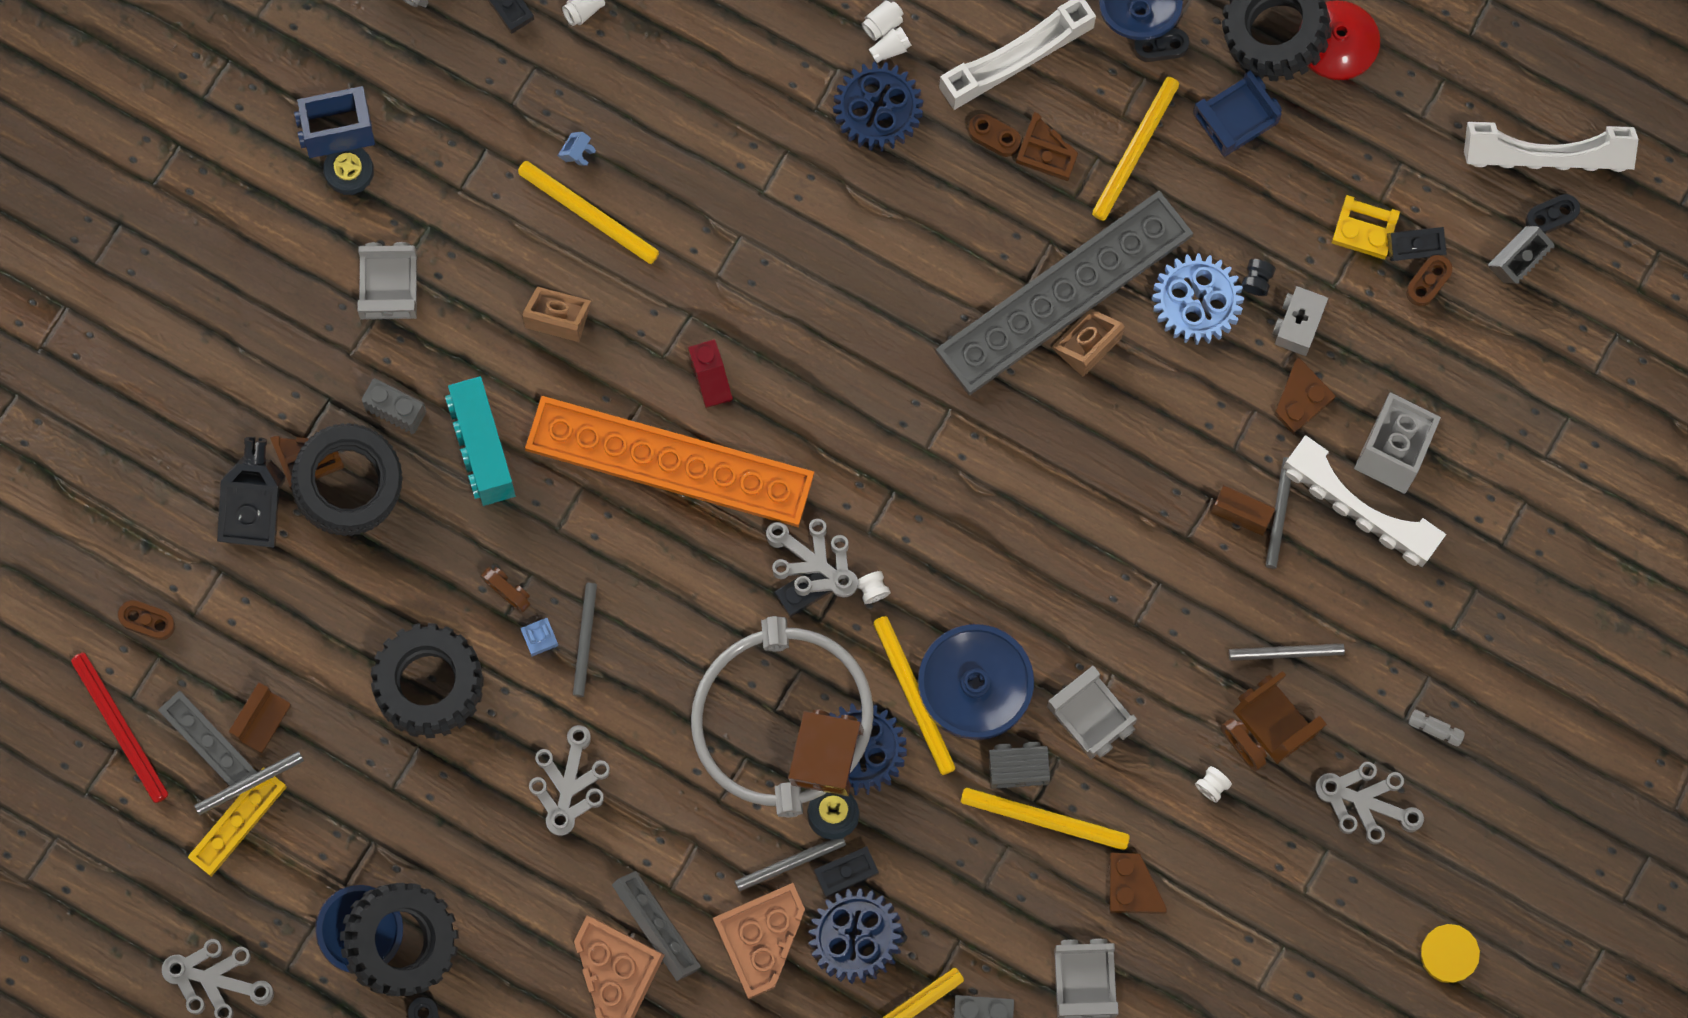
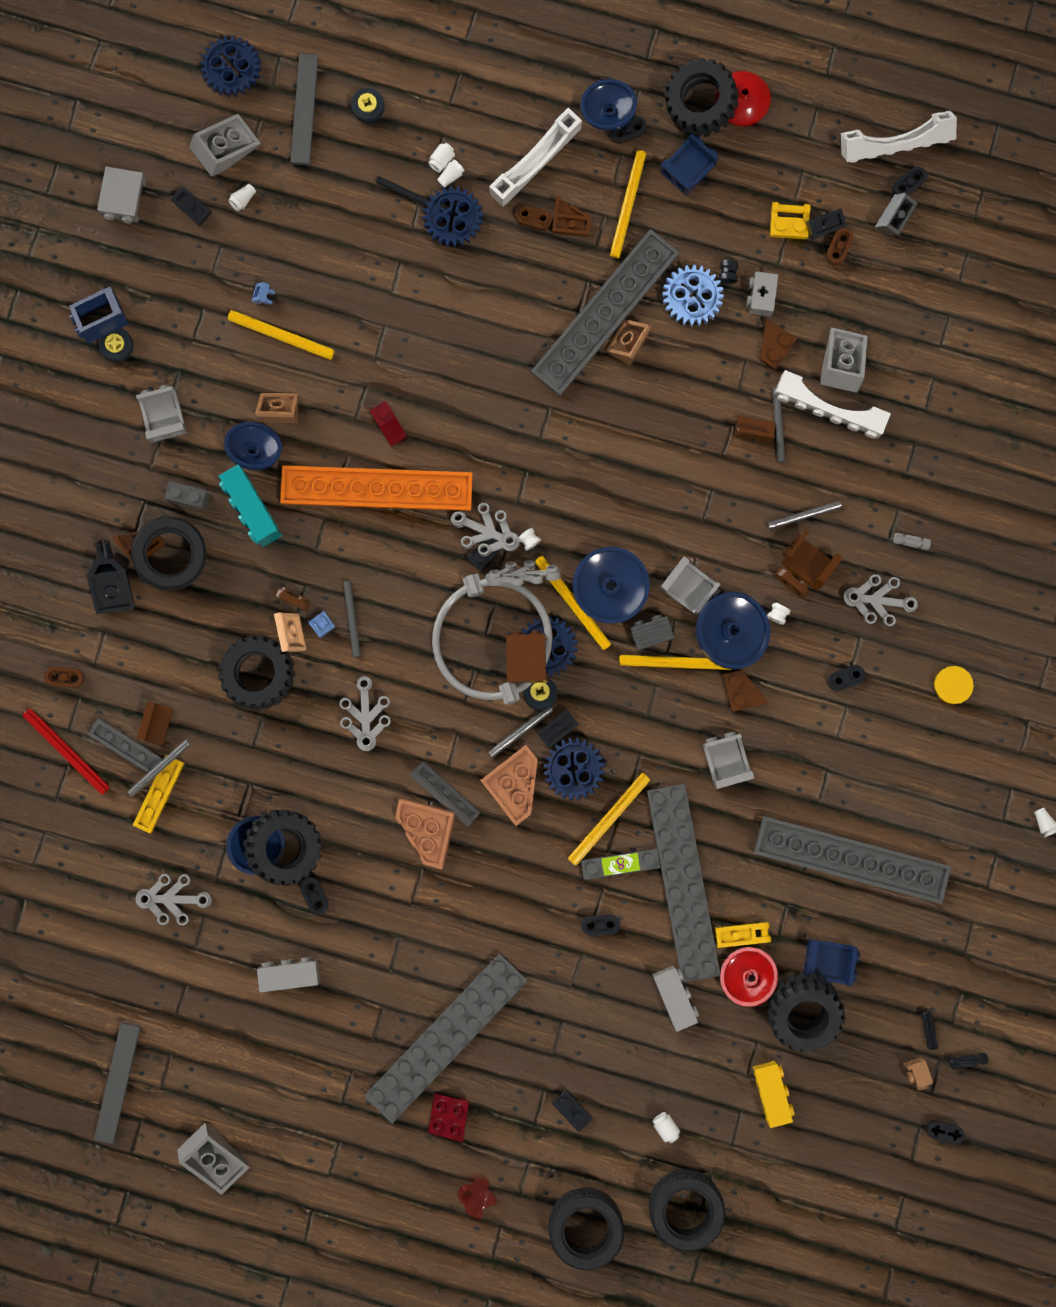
camera: 15 degrees left, 10 degrees up
none -> dark blue dish [224,422,282,470]
none -> light nougat tile [274,612,306,652]
none -> black bar [376,176,430,206]
none -> light grey plant [486,560,560,586]
none -> dark blue dish [696,592,770,669]
none -> black plate [827,665,865,691]

